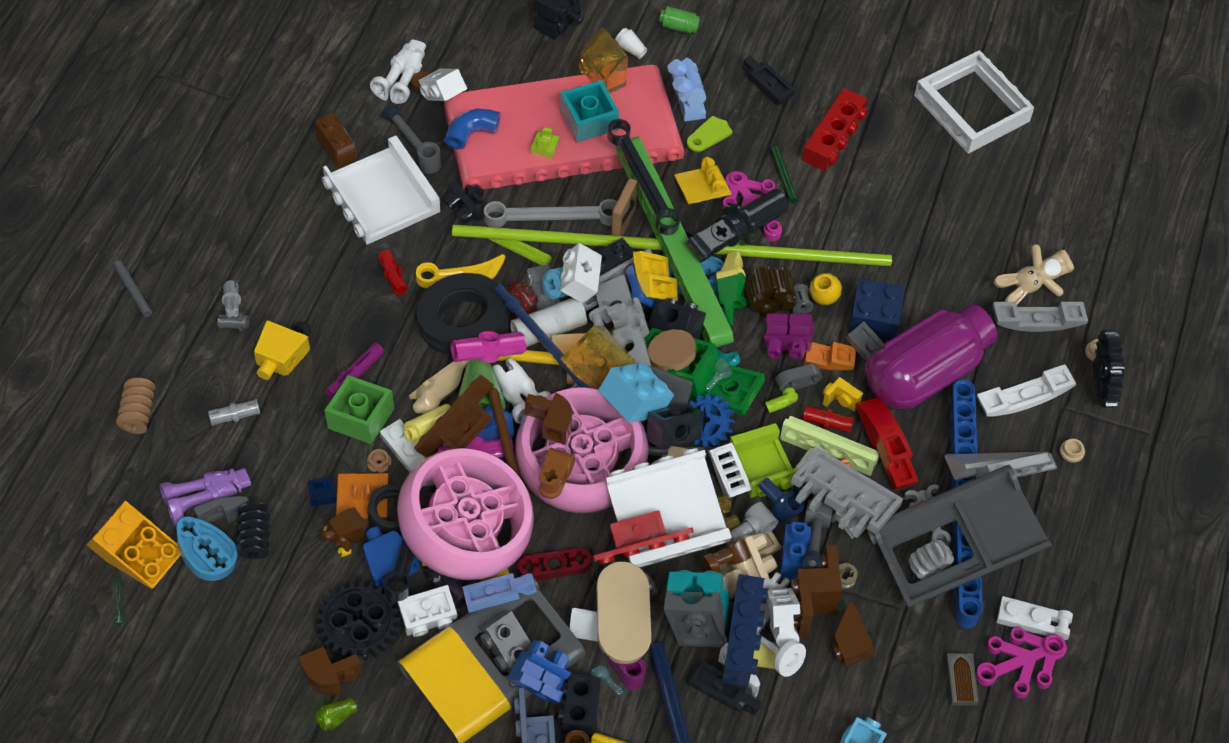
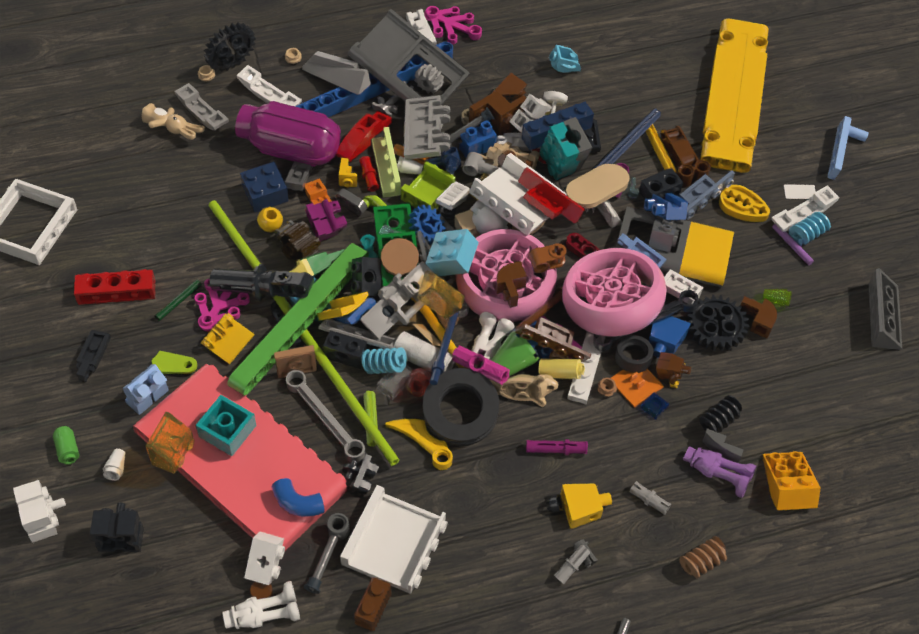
camera: 125 degrees left, 0 degrees up
clear green hinge [113,577,124,626] -> none
dark azure piece [176,516,237,581] -> none
bright green brick [324,375,395,444] -> none
red pin [378,250,408,295] -> none
lime tile [531,127,560,159] -> none
white brick [560,243,602,303] -> none
black piece [607,119,680,235] -> none
black brick [647,404,703,449] -> none
tile [946,653,979,706] -> none

